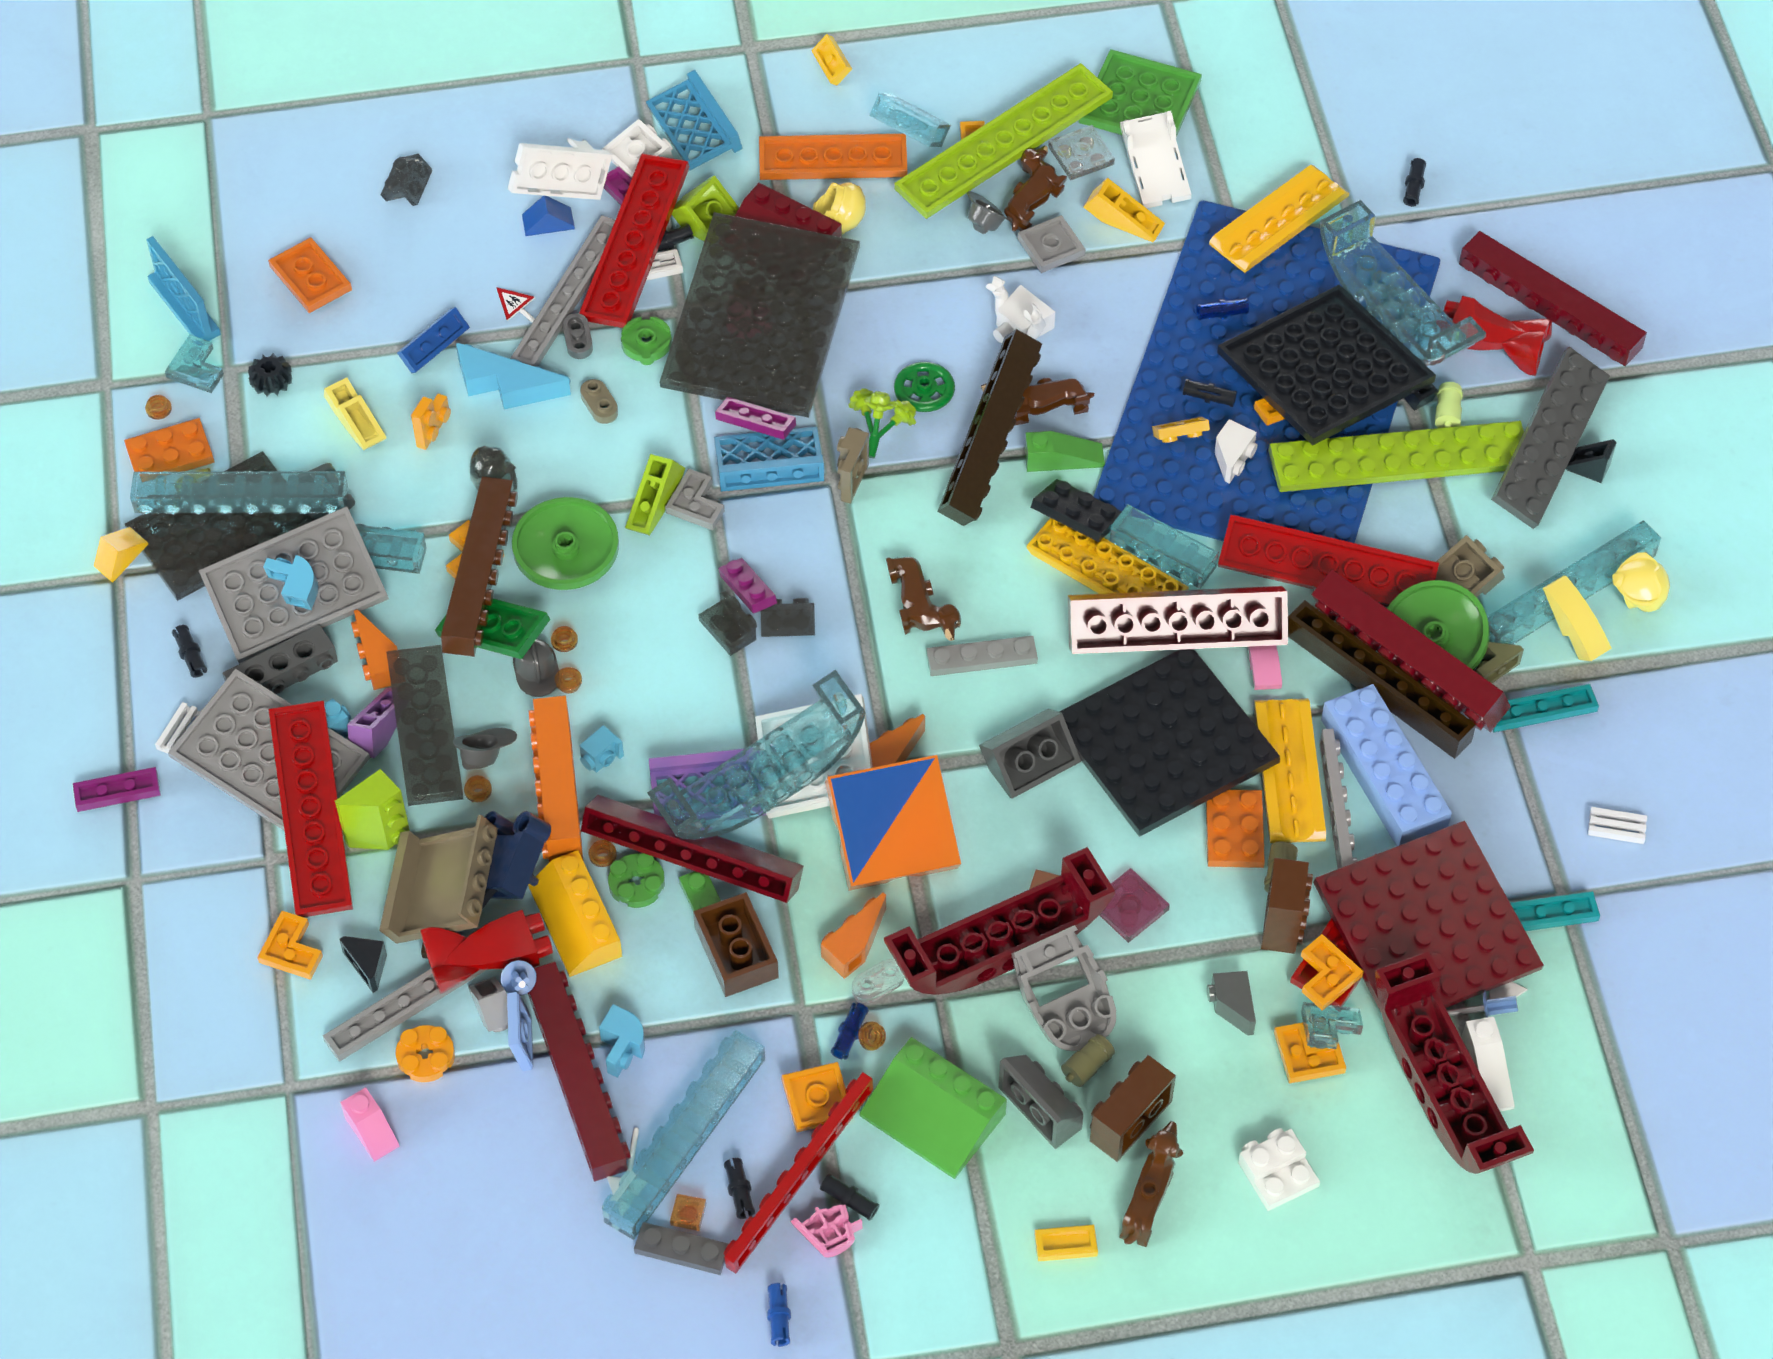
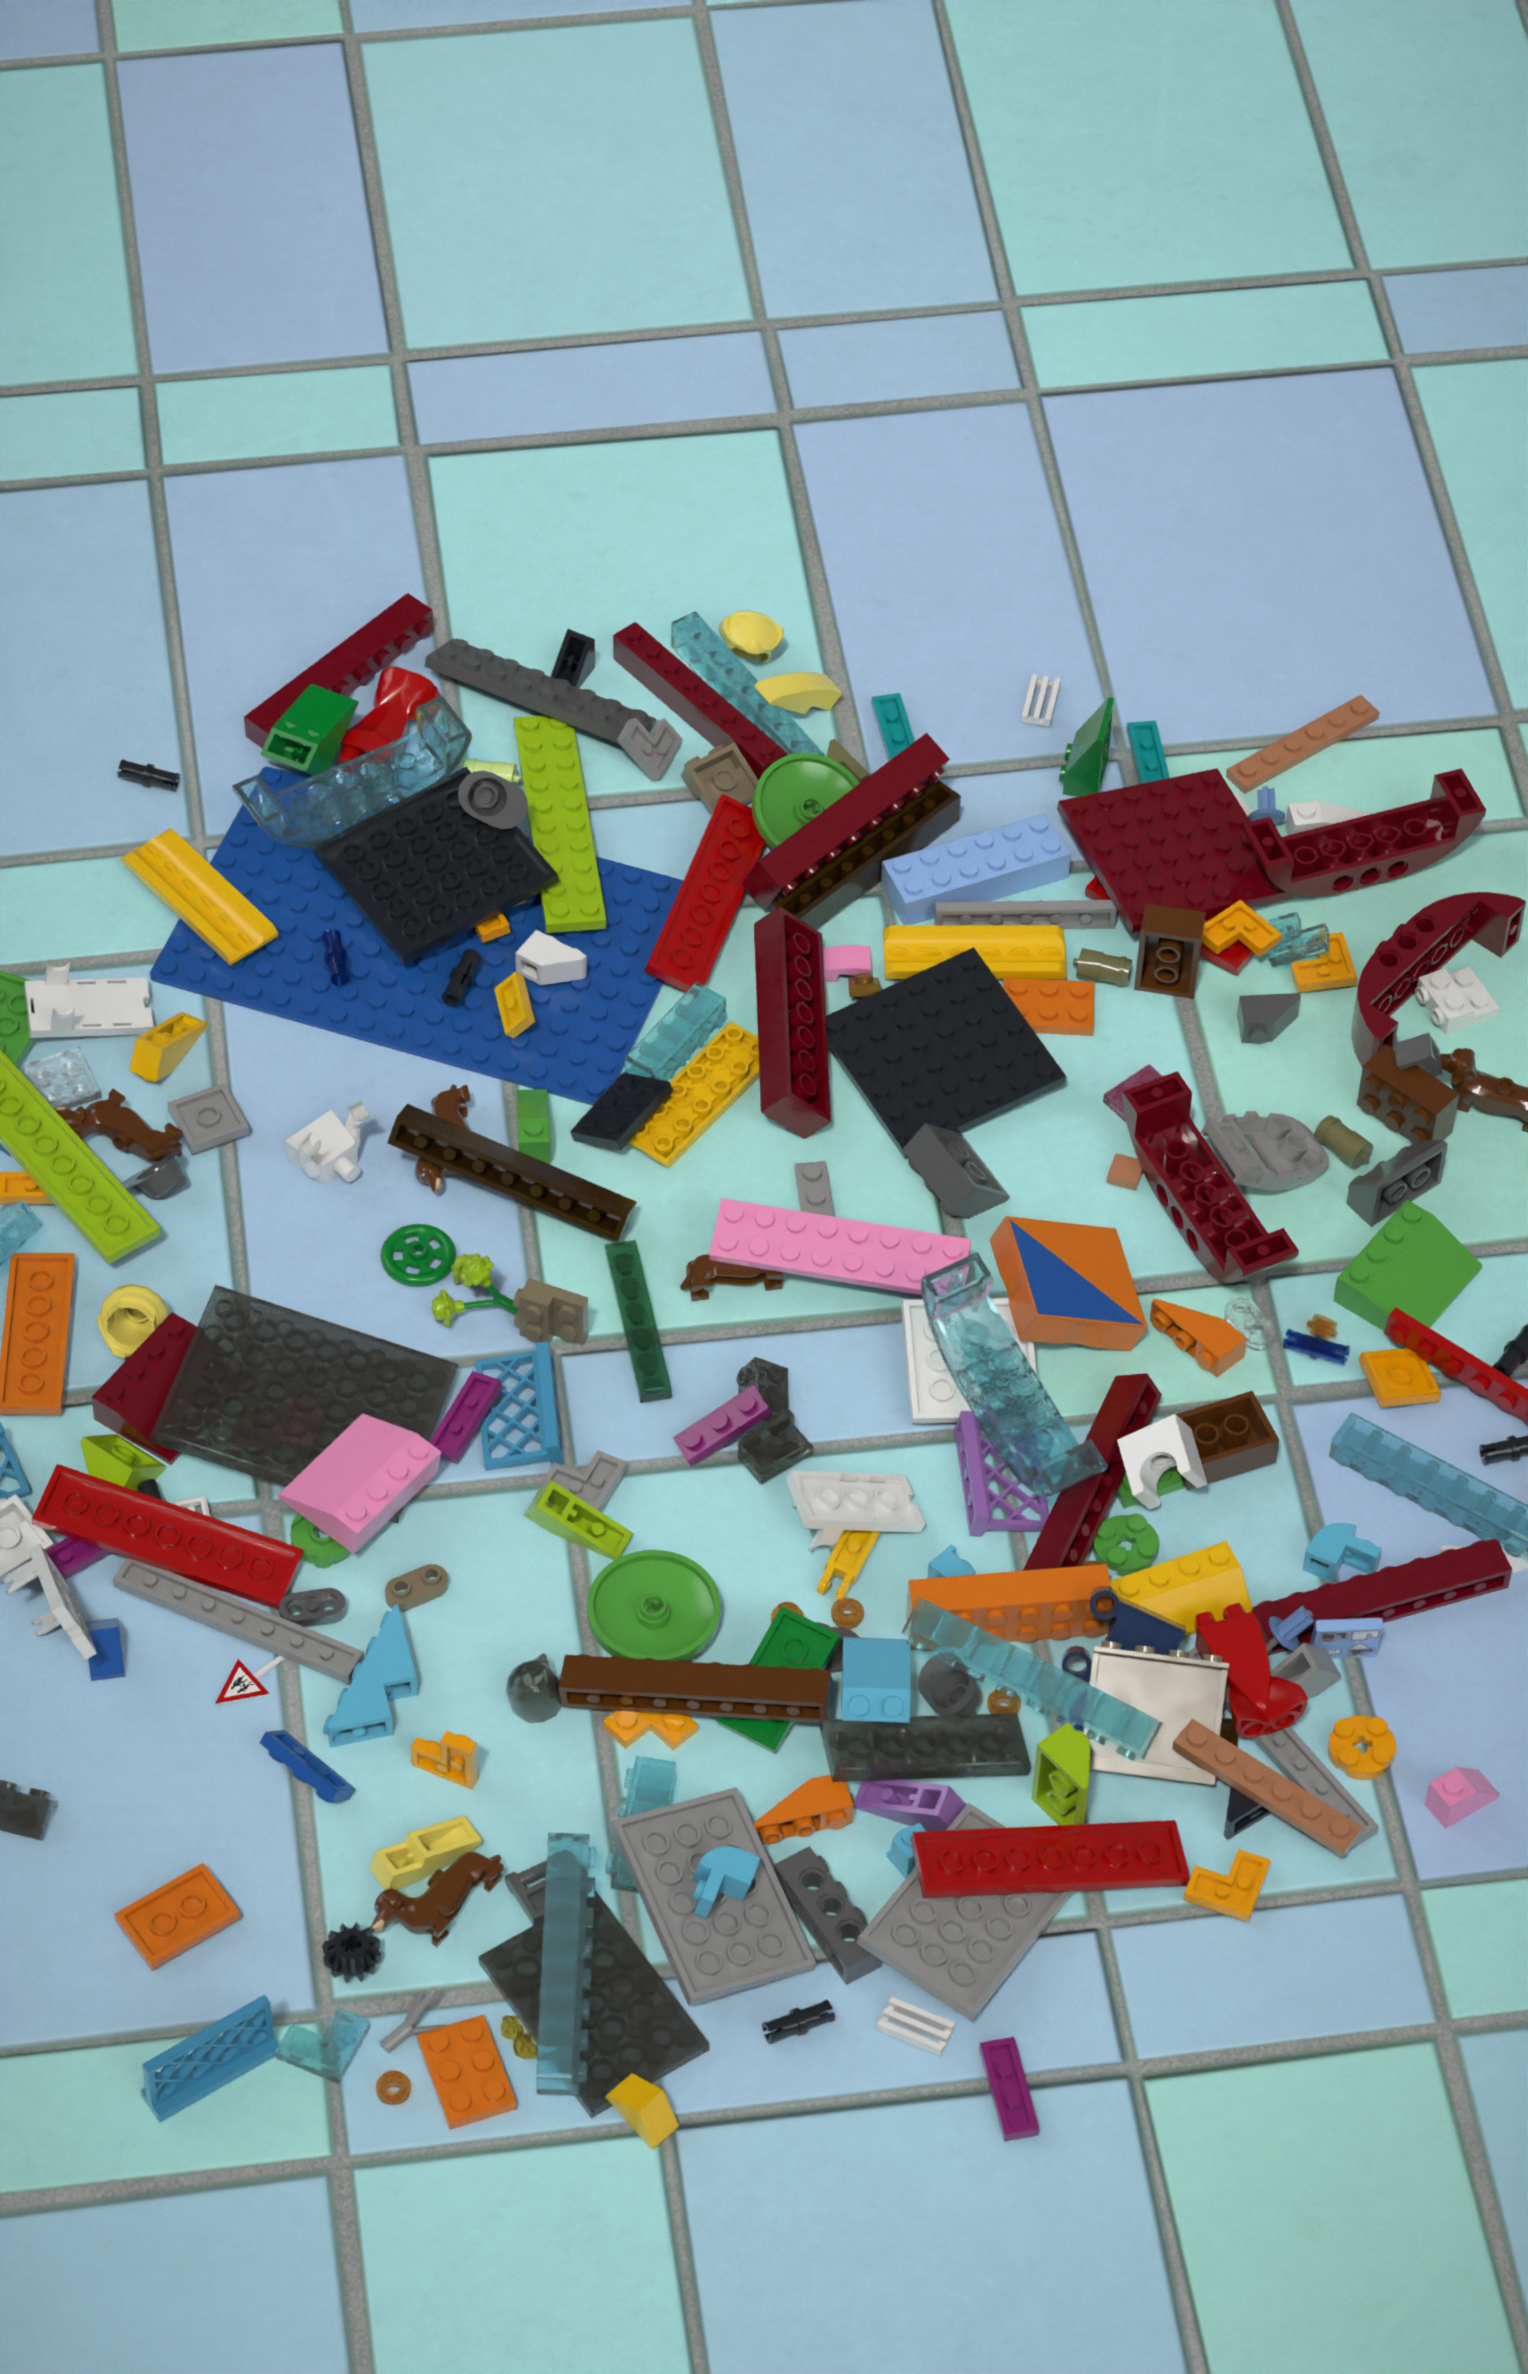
camera: 90 degrees left, 5 degrees down
none -> green slope [260,684,359,782]
none -> bright pink slope [278,1413,441,1554]
none -> reddish brown animal [370,1852,504,1948]
none -> light grey plant [379,1987,447,2053]
none -> dark grey piece [458,770,528,829]
none -> clear green plate [605,1240,672,1403]
none -> dark red brick [613,622,787,780]
none -> light grey plate [617,718,682,781]
none -> bright pink plate [709,1198,971,1299]
none -> white piece [786,1470,925,1552]
none -> yellow hinge [817,1530,881,1603]
none -> medium azure slope [841,1637,911,1723]
none -> pearl gold plate [848,973,880,996]
none -> clear light blue brick [901,1597,1163,1761]
none -> green slope [1059,697,1114,797]
none -> white piece [1117,1414,1208,1510]
none -> nougat plate [1172,1719,1363,1857]
none -> nougat plate [1226,695,1380,794]
none -> dark red slope [1351,892,1526,1068]
none -> dark grey panel [1394,1033,1443,1077]

